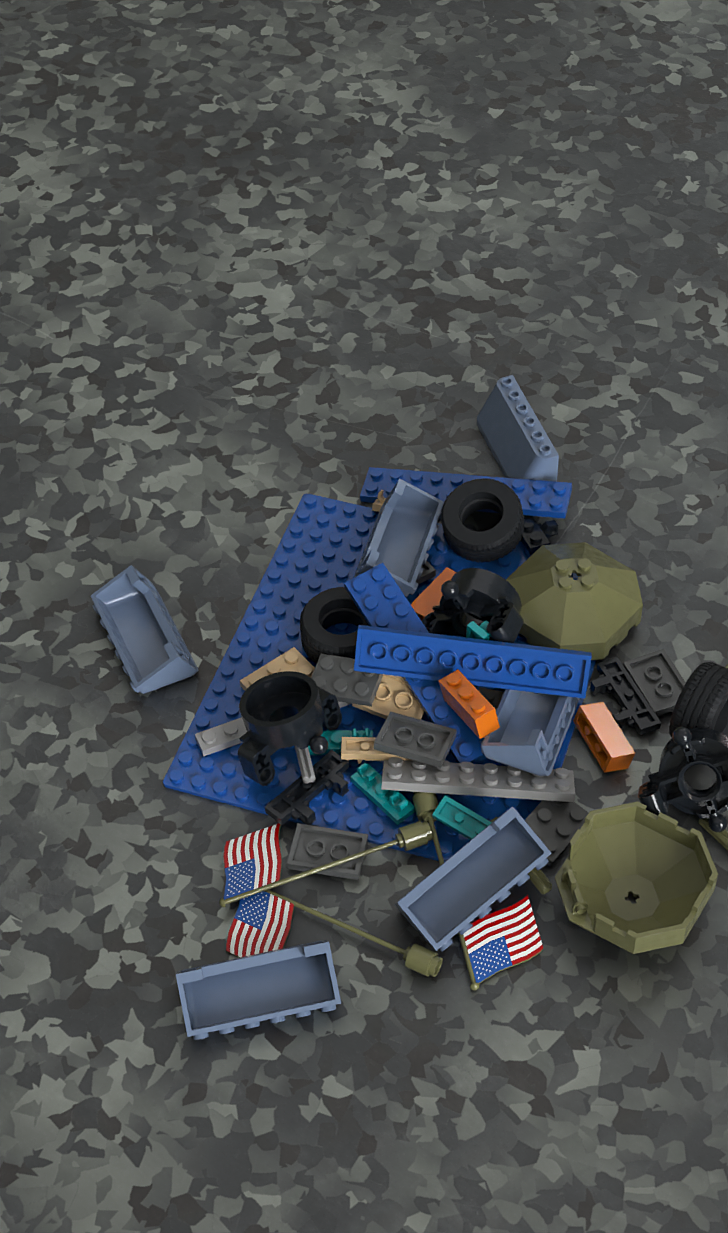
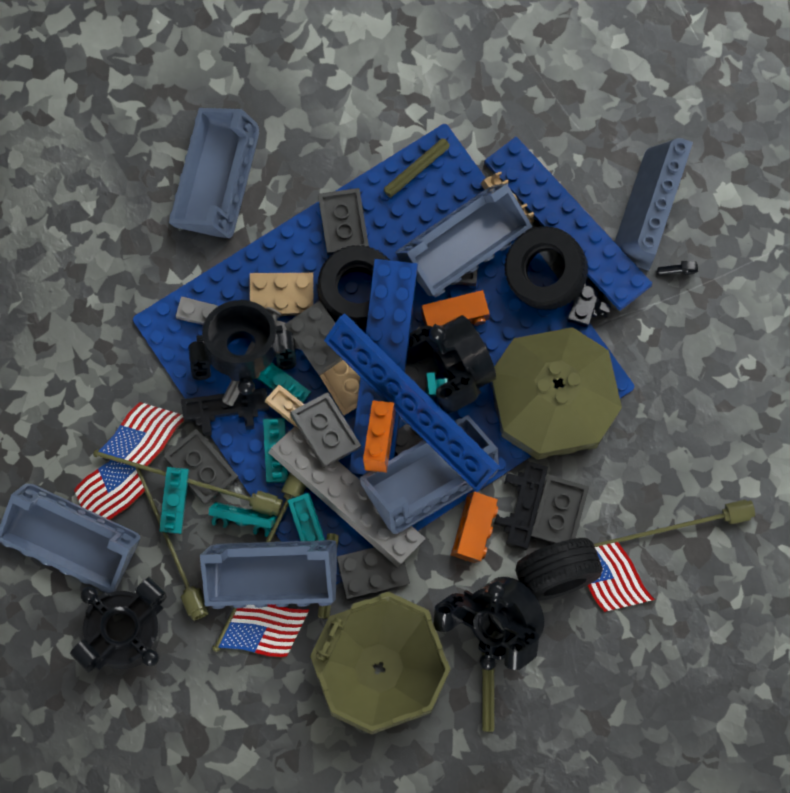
camera: 30 degrees right, 25 degrees up
none -> black piece [70,577,167,673]
none -> teal plate [159,467,189,534]
none -> teal plate [208,502,277,537]
none -> dark grey plate [318,188,369,255]
none -> olive axle [384,138,450,197]
none -> black bar [657,261,698,276]

